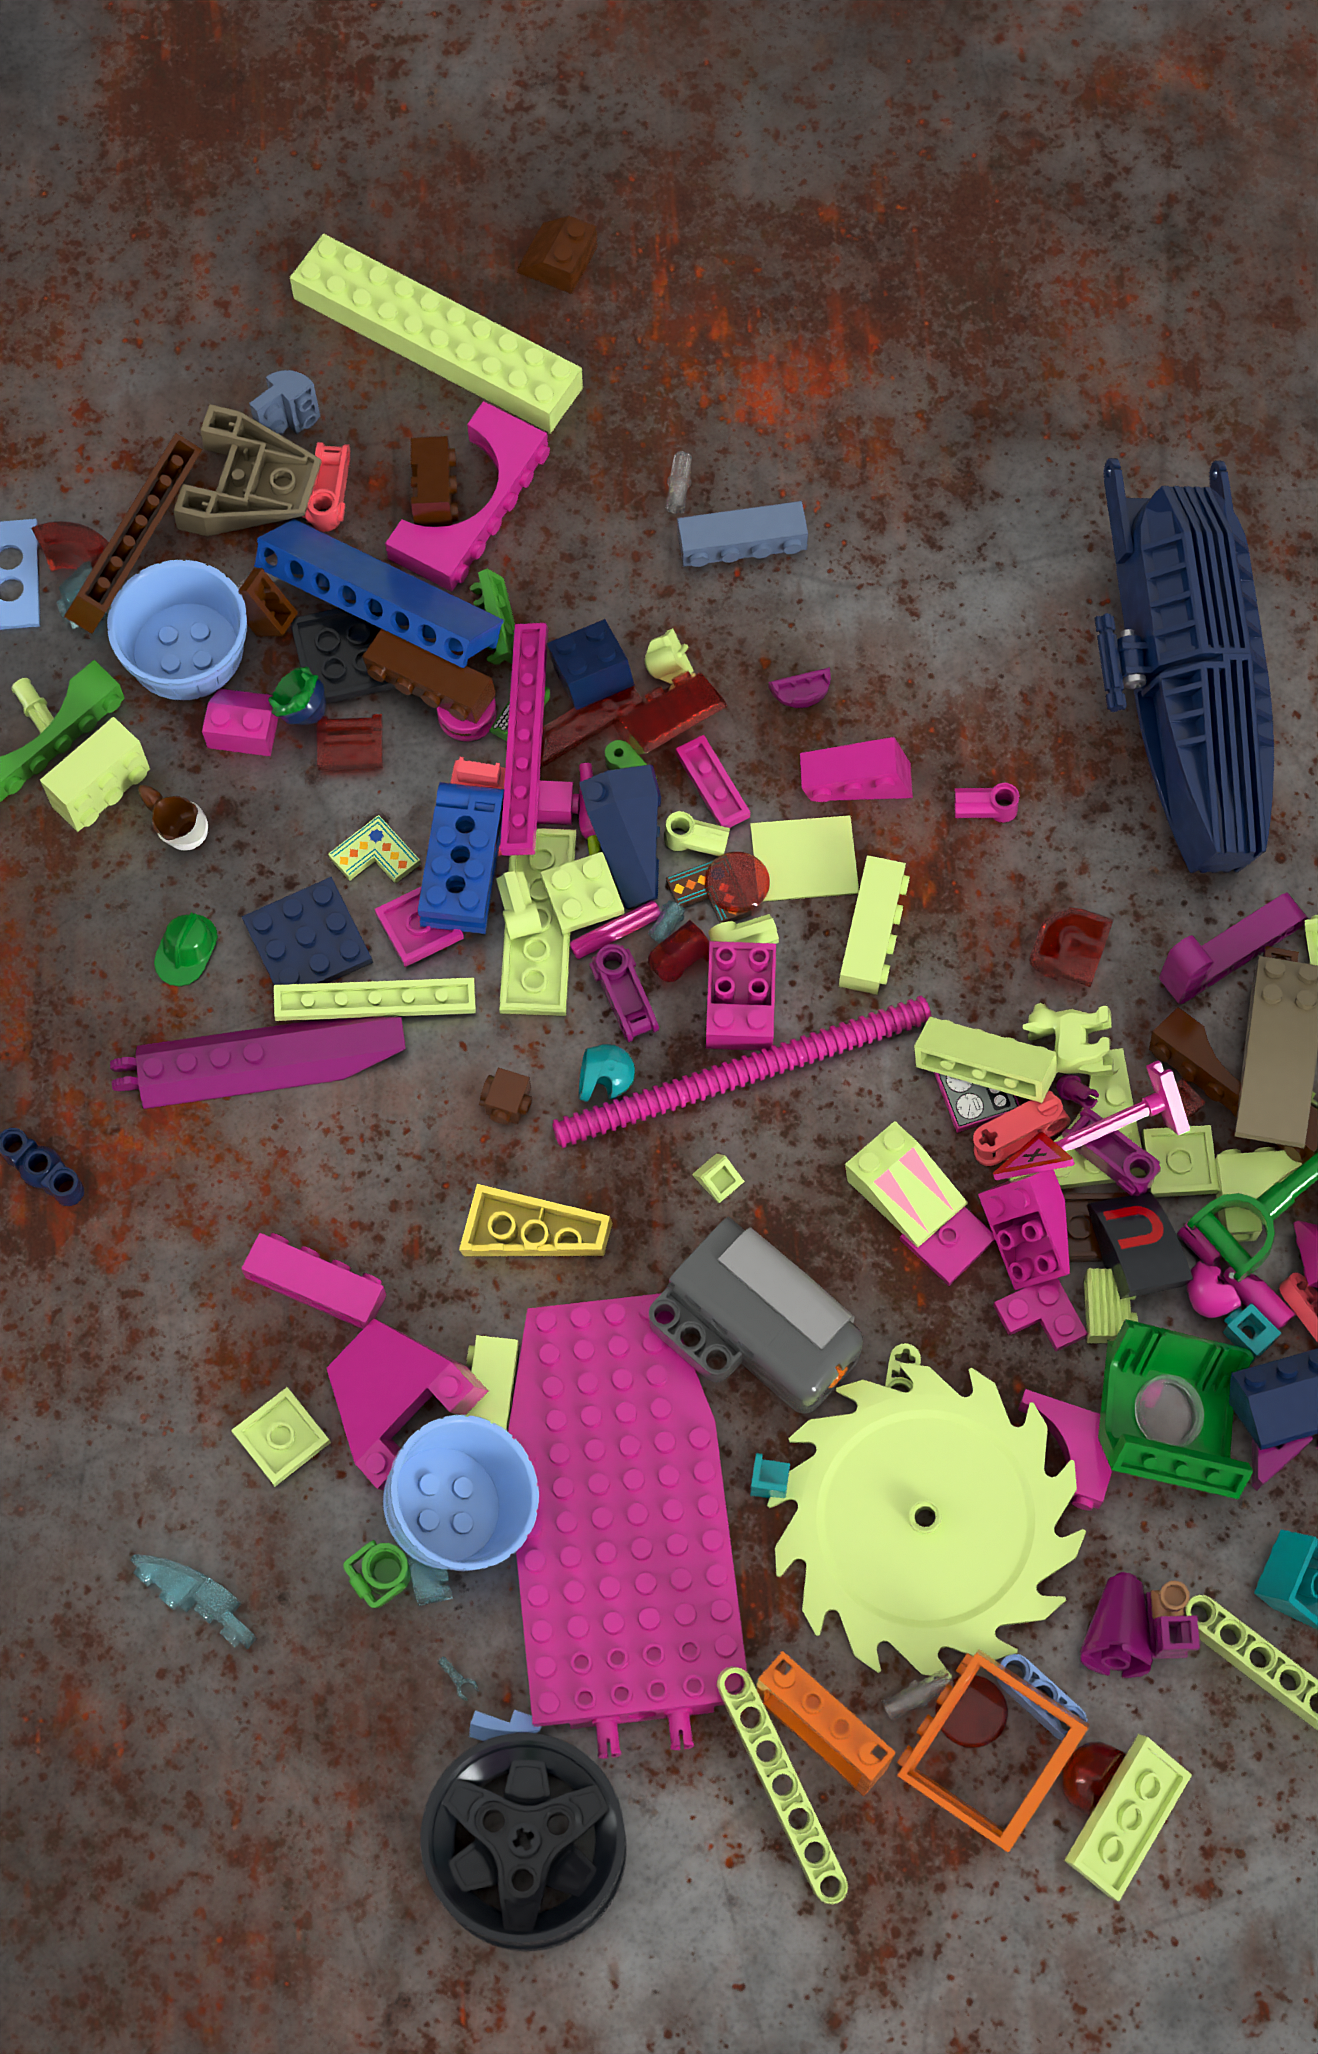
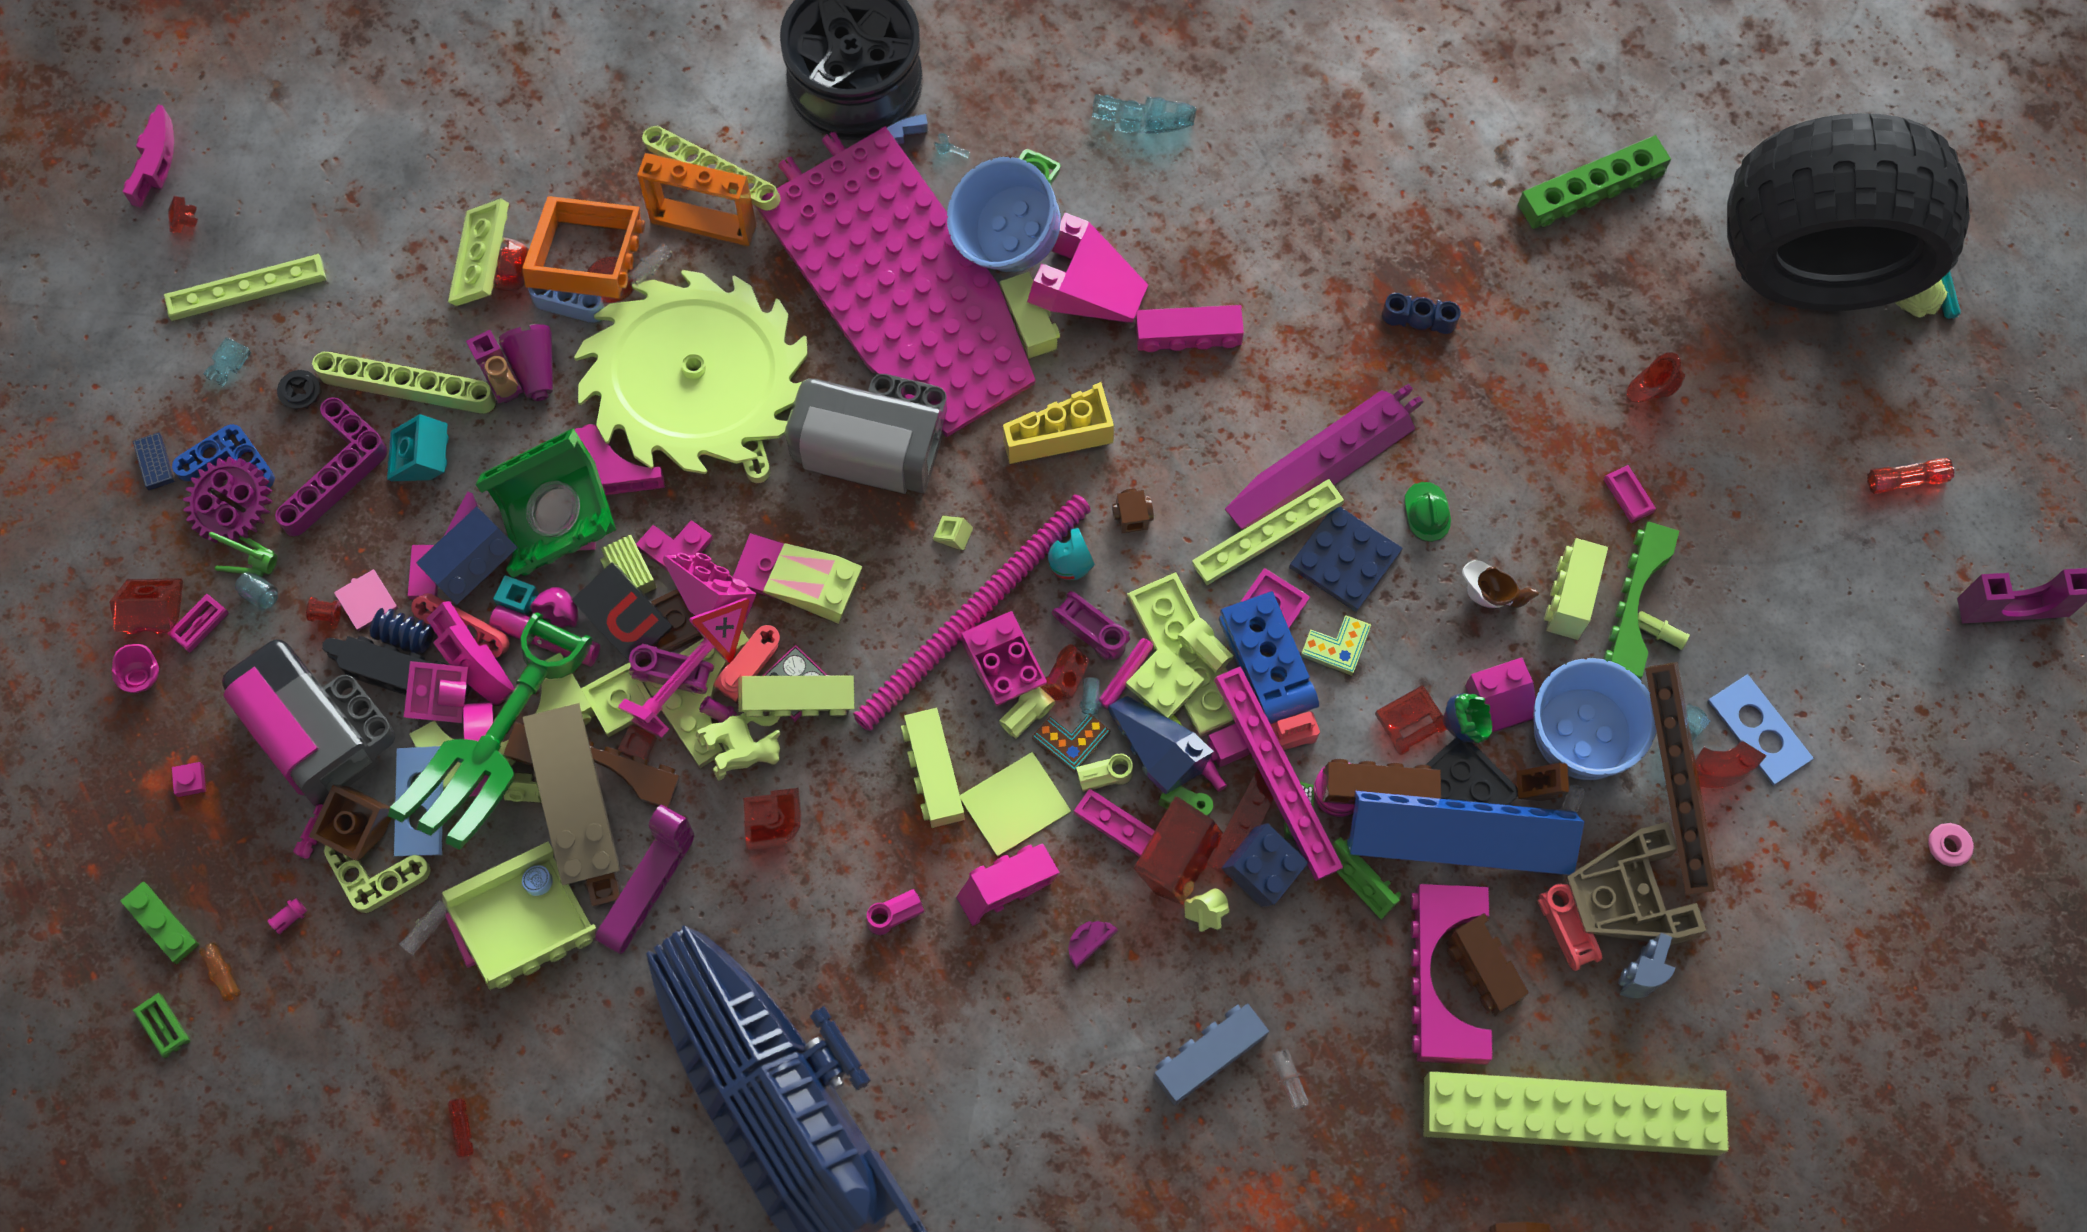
camera: 150 degrees right, 0 degrees up
yellowish green plate [231,1387,331,1486] -> none
clear red piece [704,852,770,912] -> none
teal panel [750,1453,790,1498] -> none

